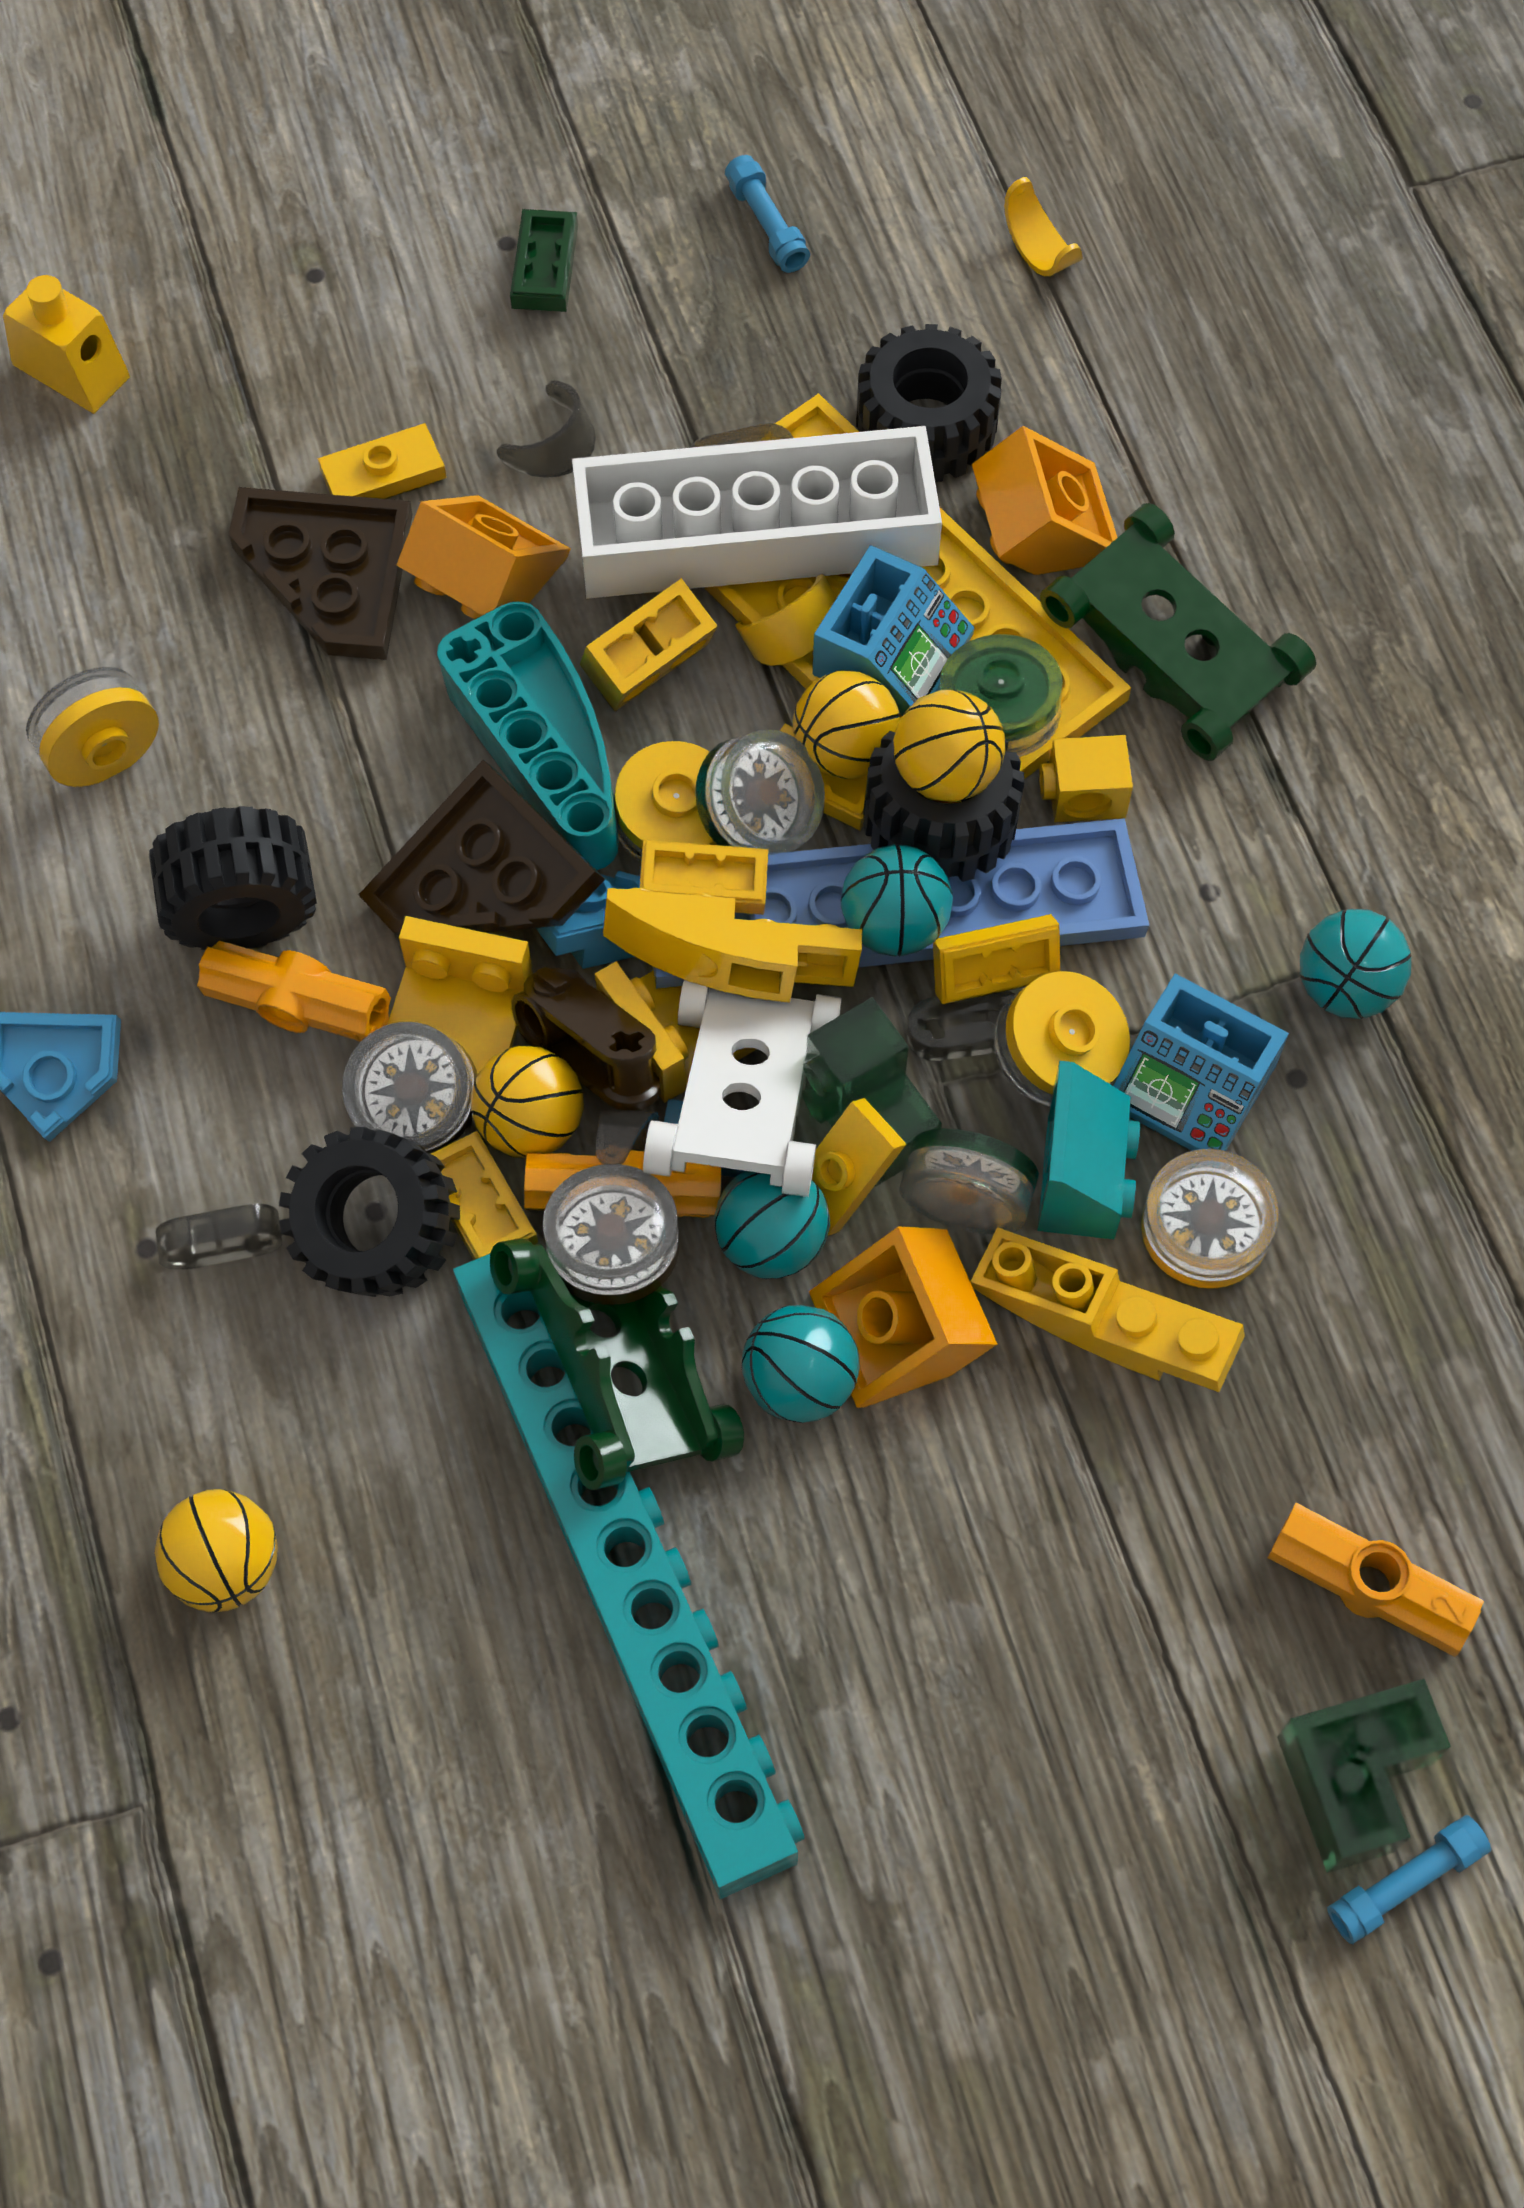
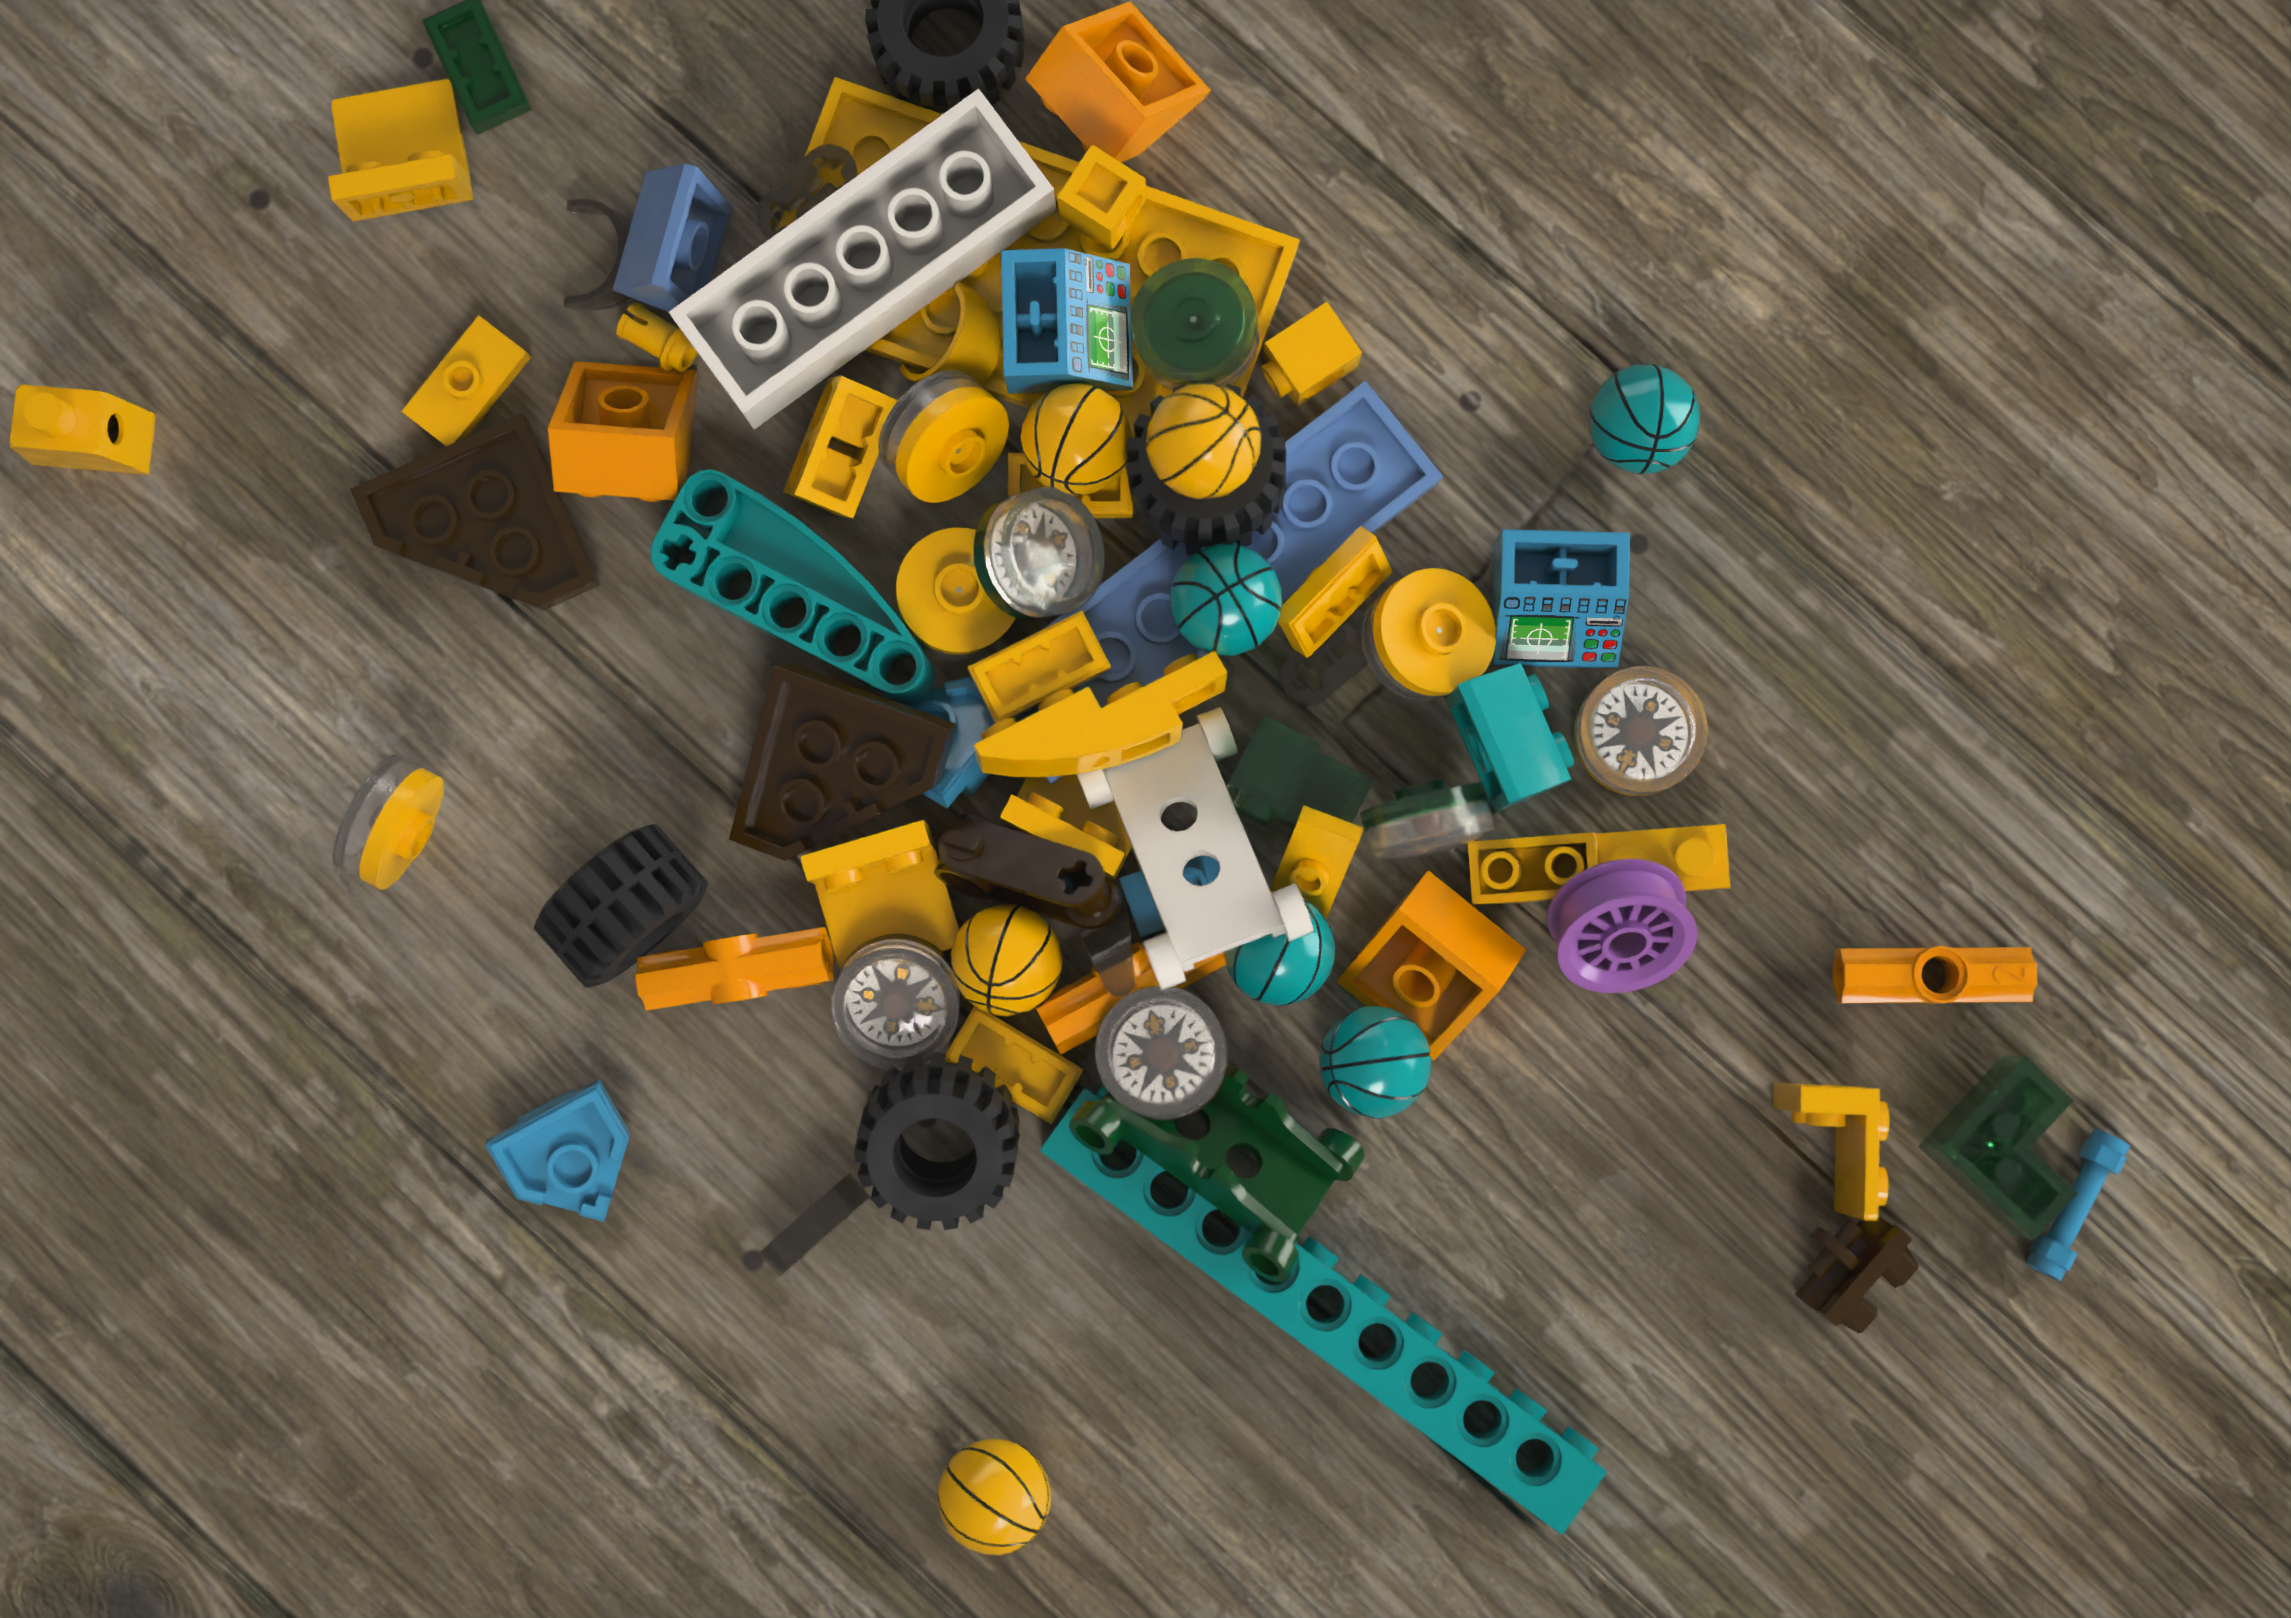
camera: 25 degrees left, 20 degrees up
dark green piece [1040,503,1316,761] -> none
none -> yellow bracket [328,79,474,222]
none -> medium blue slope [613,163,733,312]
none -> yellow pin [616,302,698,372]
none -> yellow piece [878,370,1009,503]
none -> yellow brick [1057,145,1146,251]
none -> medium lavender wheel [1547,859,1698,993]
none -> yellow bracket [1773,1083,1889,1221]
none -> dark brown hips [1795,1215,1919,1333]

